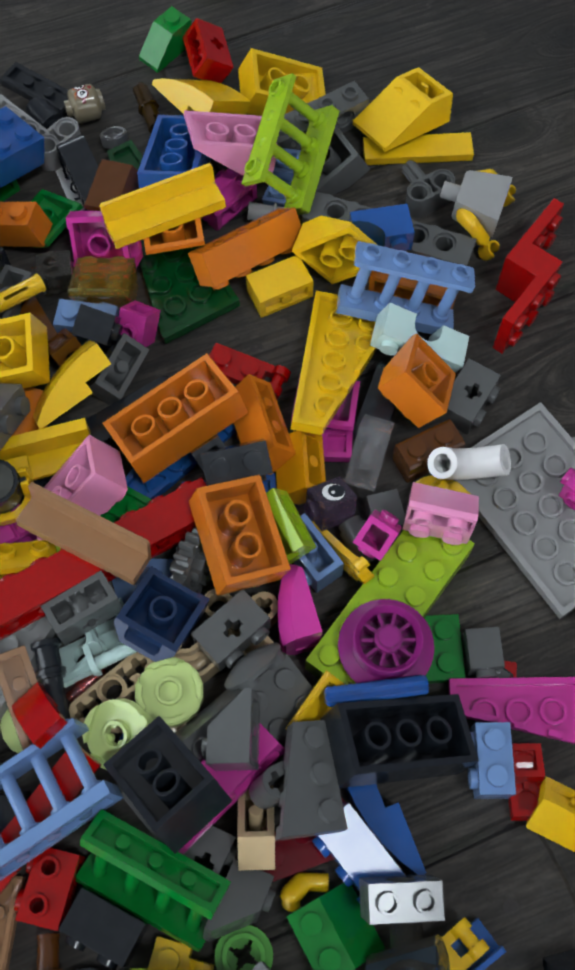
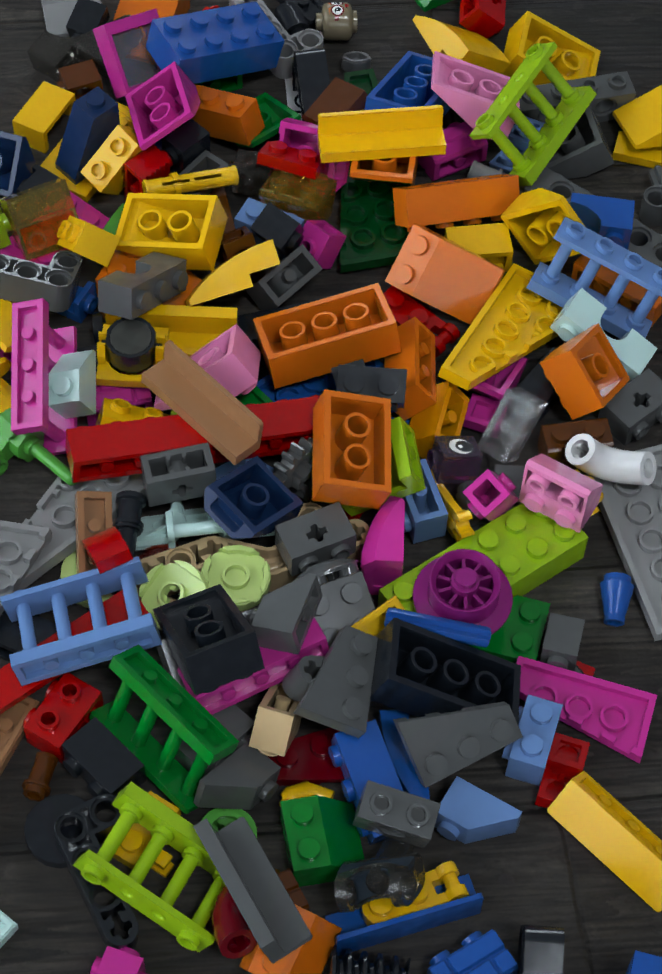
camera: 15 degrees right, 10 degrees down
dark brown axle [133,82,160,133] -> none
none -> red plate [256,141,325,180]
none -> orange slope [385,224,506,325]
none -> dark grey wing [393,701,523,788]
none -> medium blue slope [435,776,522,844]
none -> blue cone [600,572,635,627]

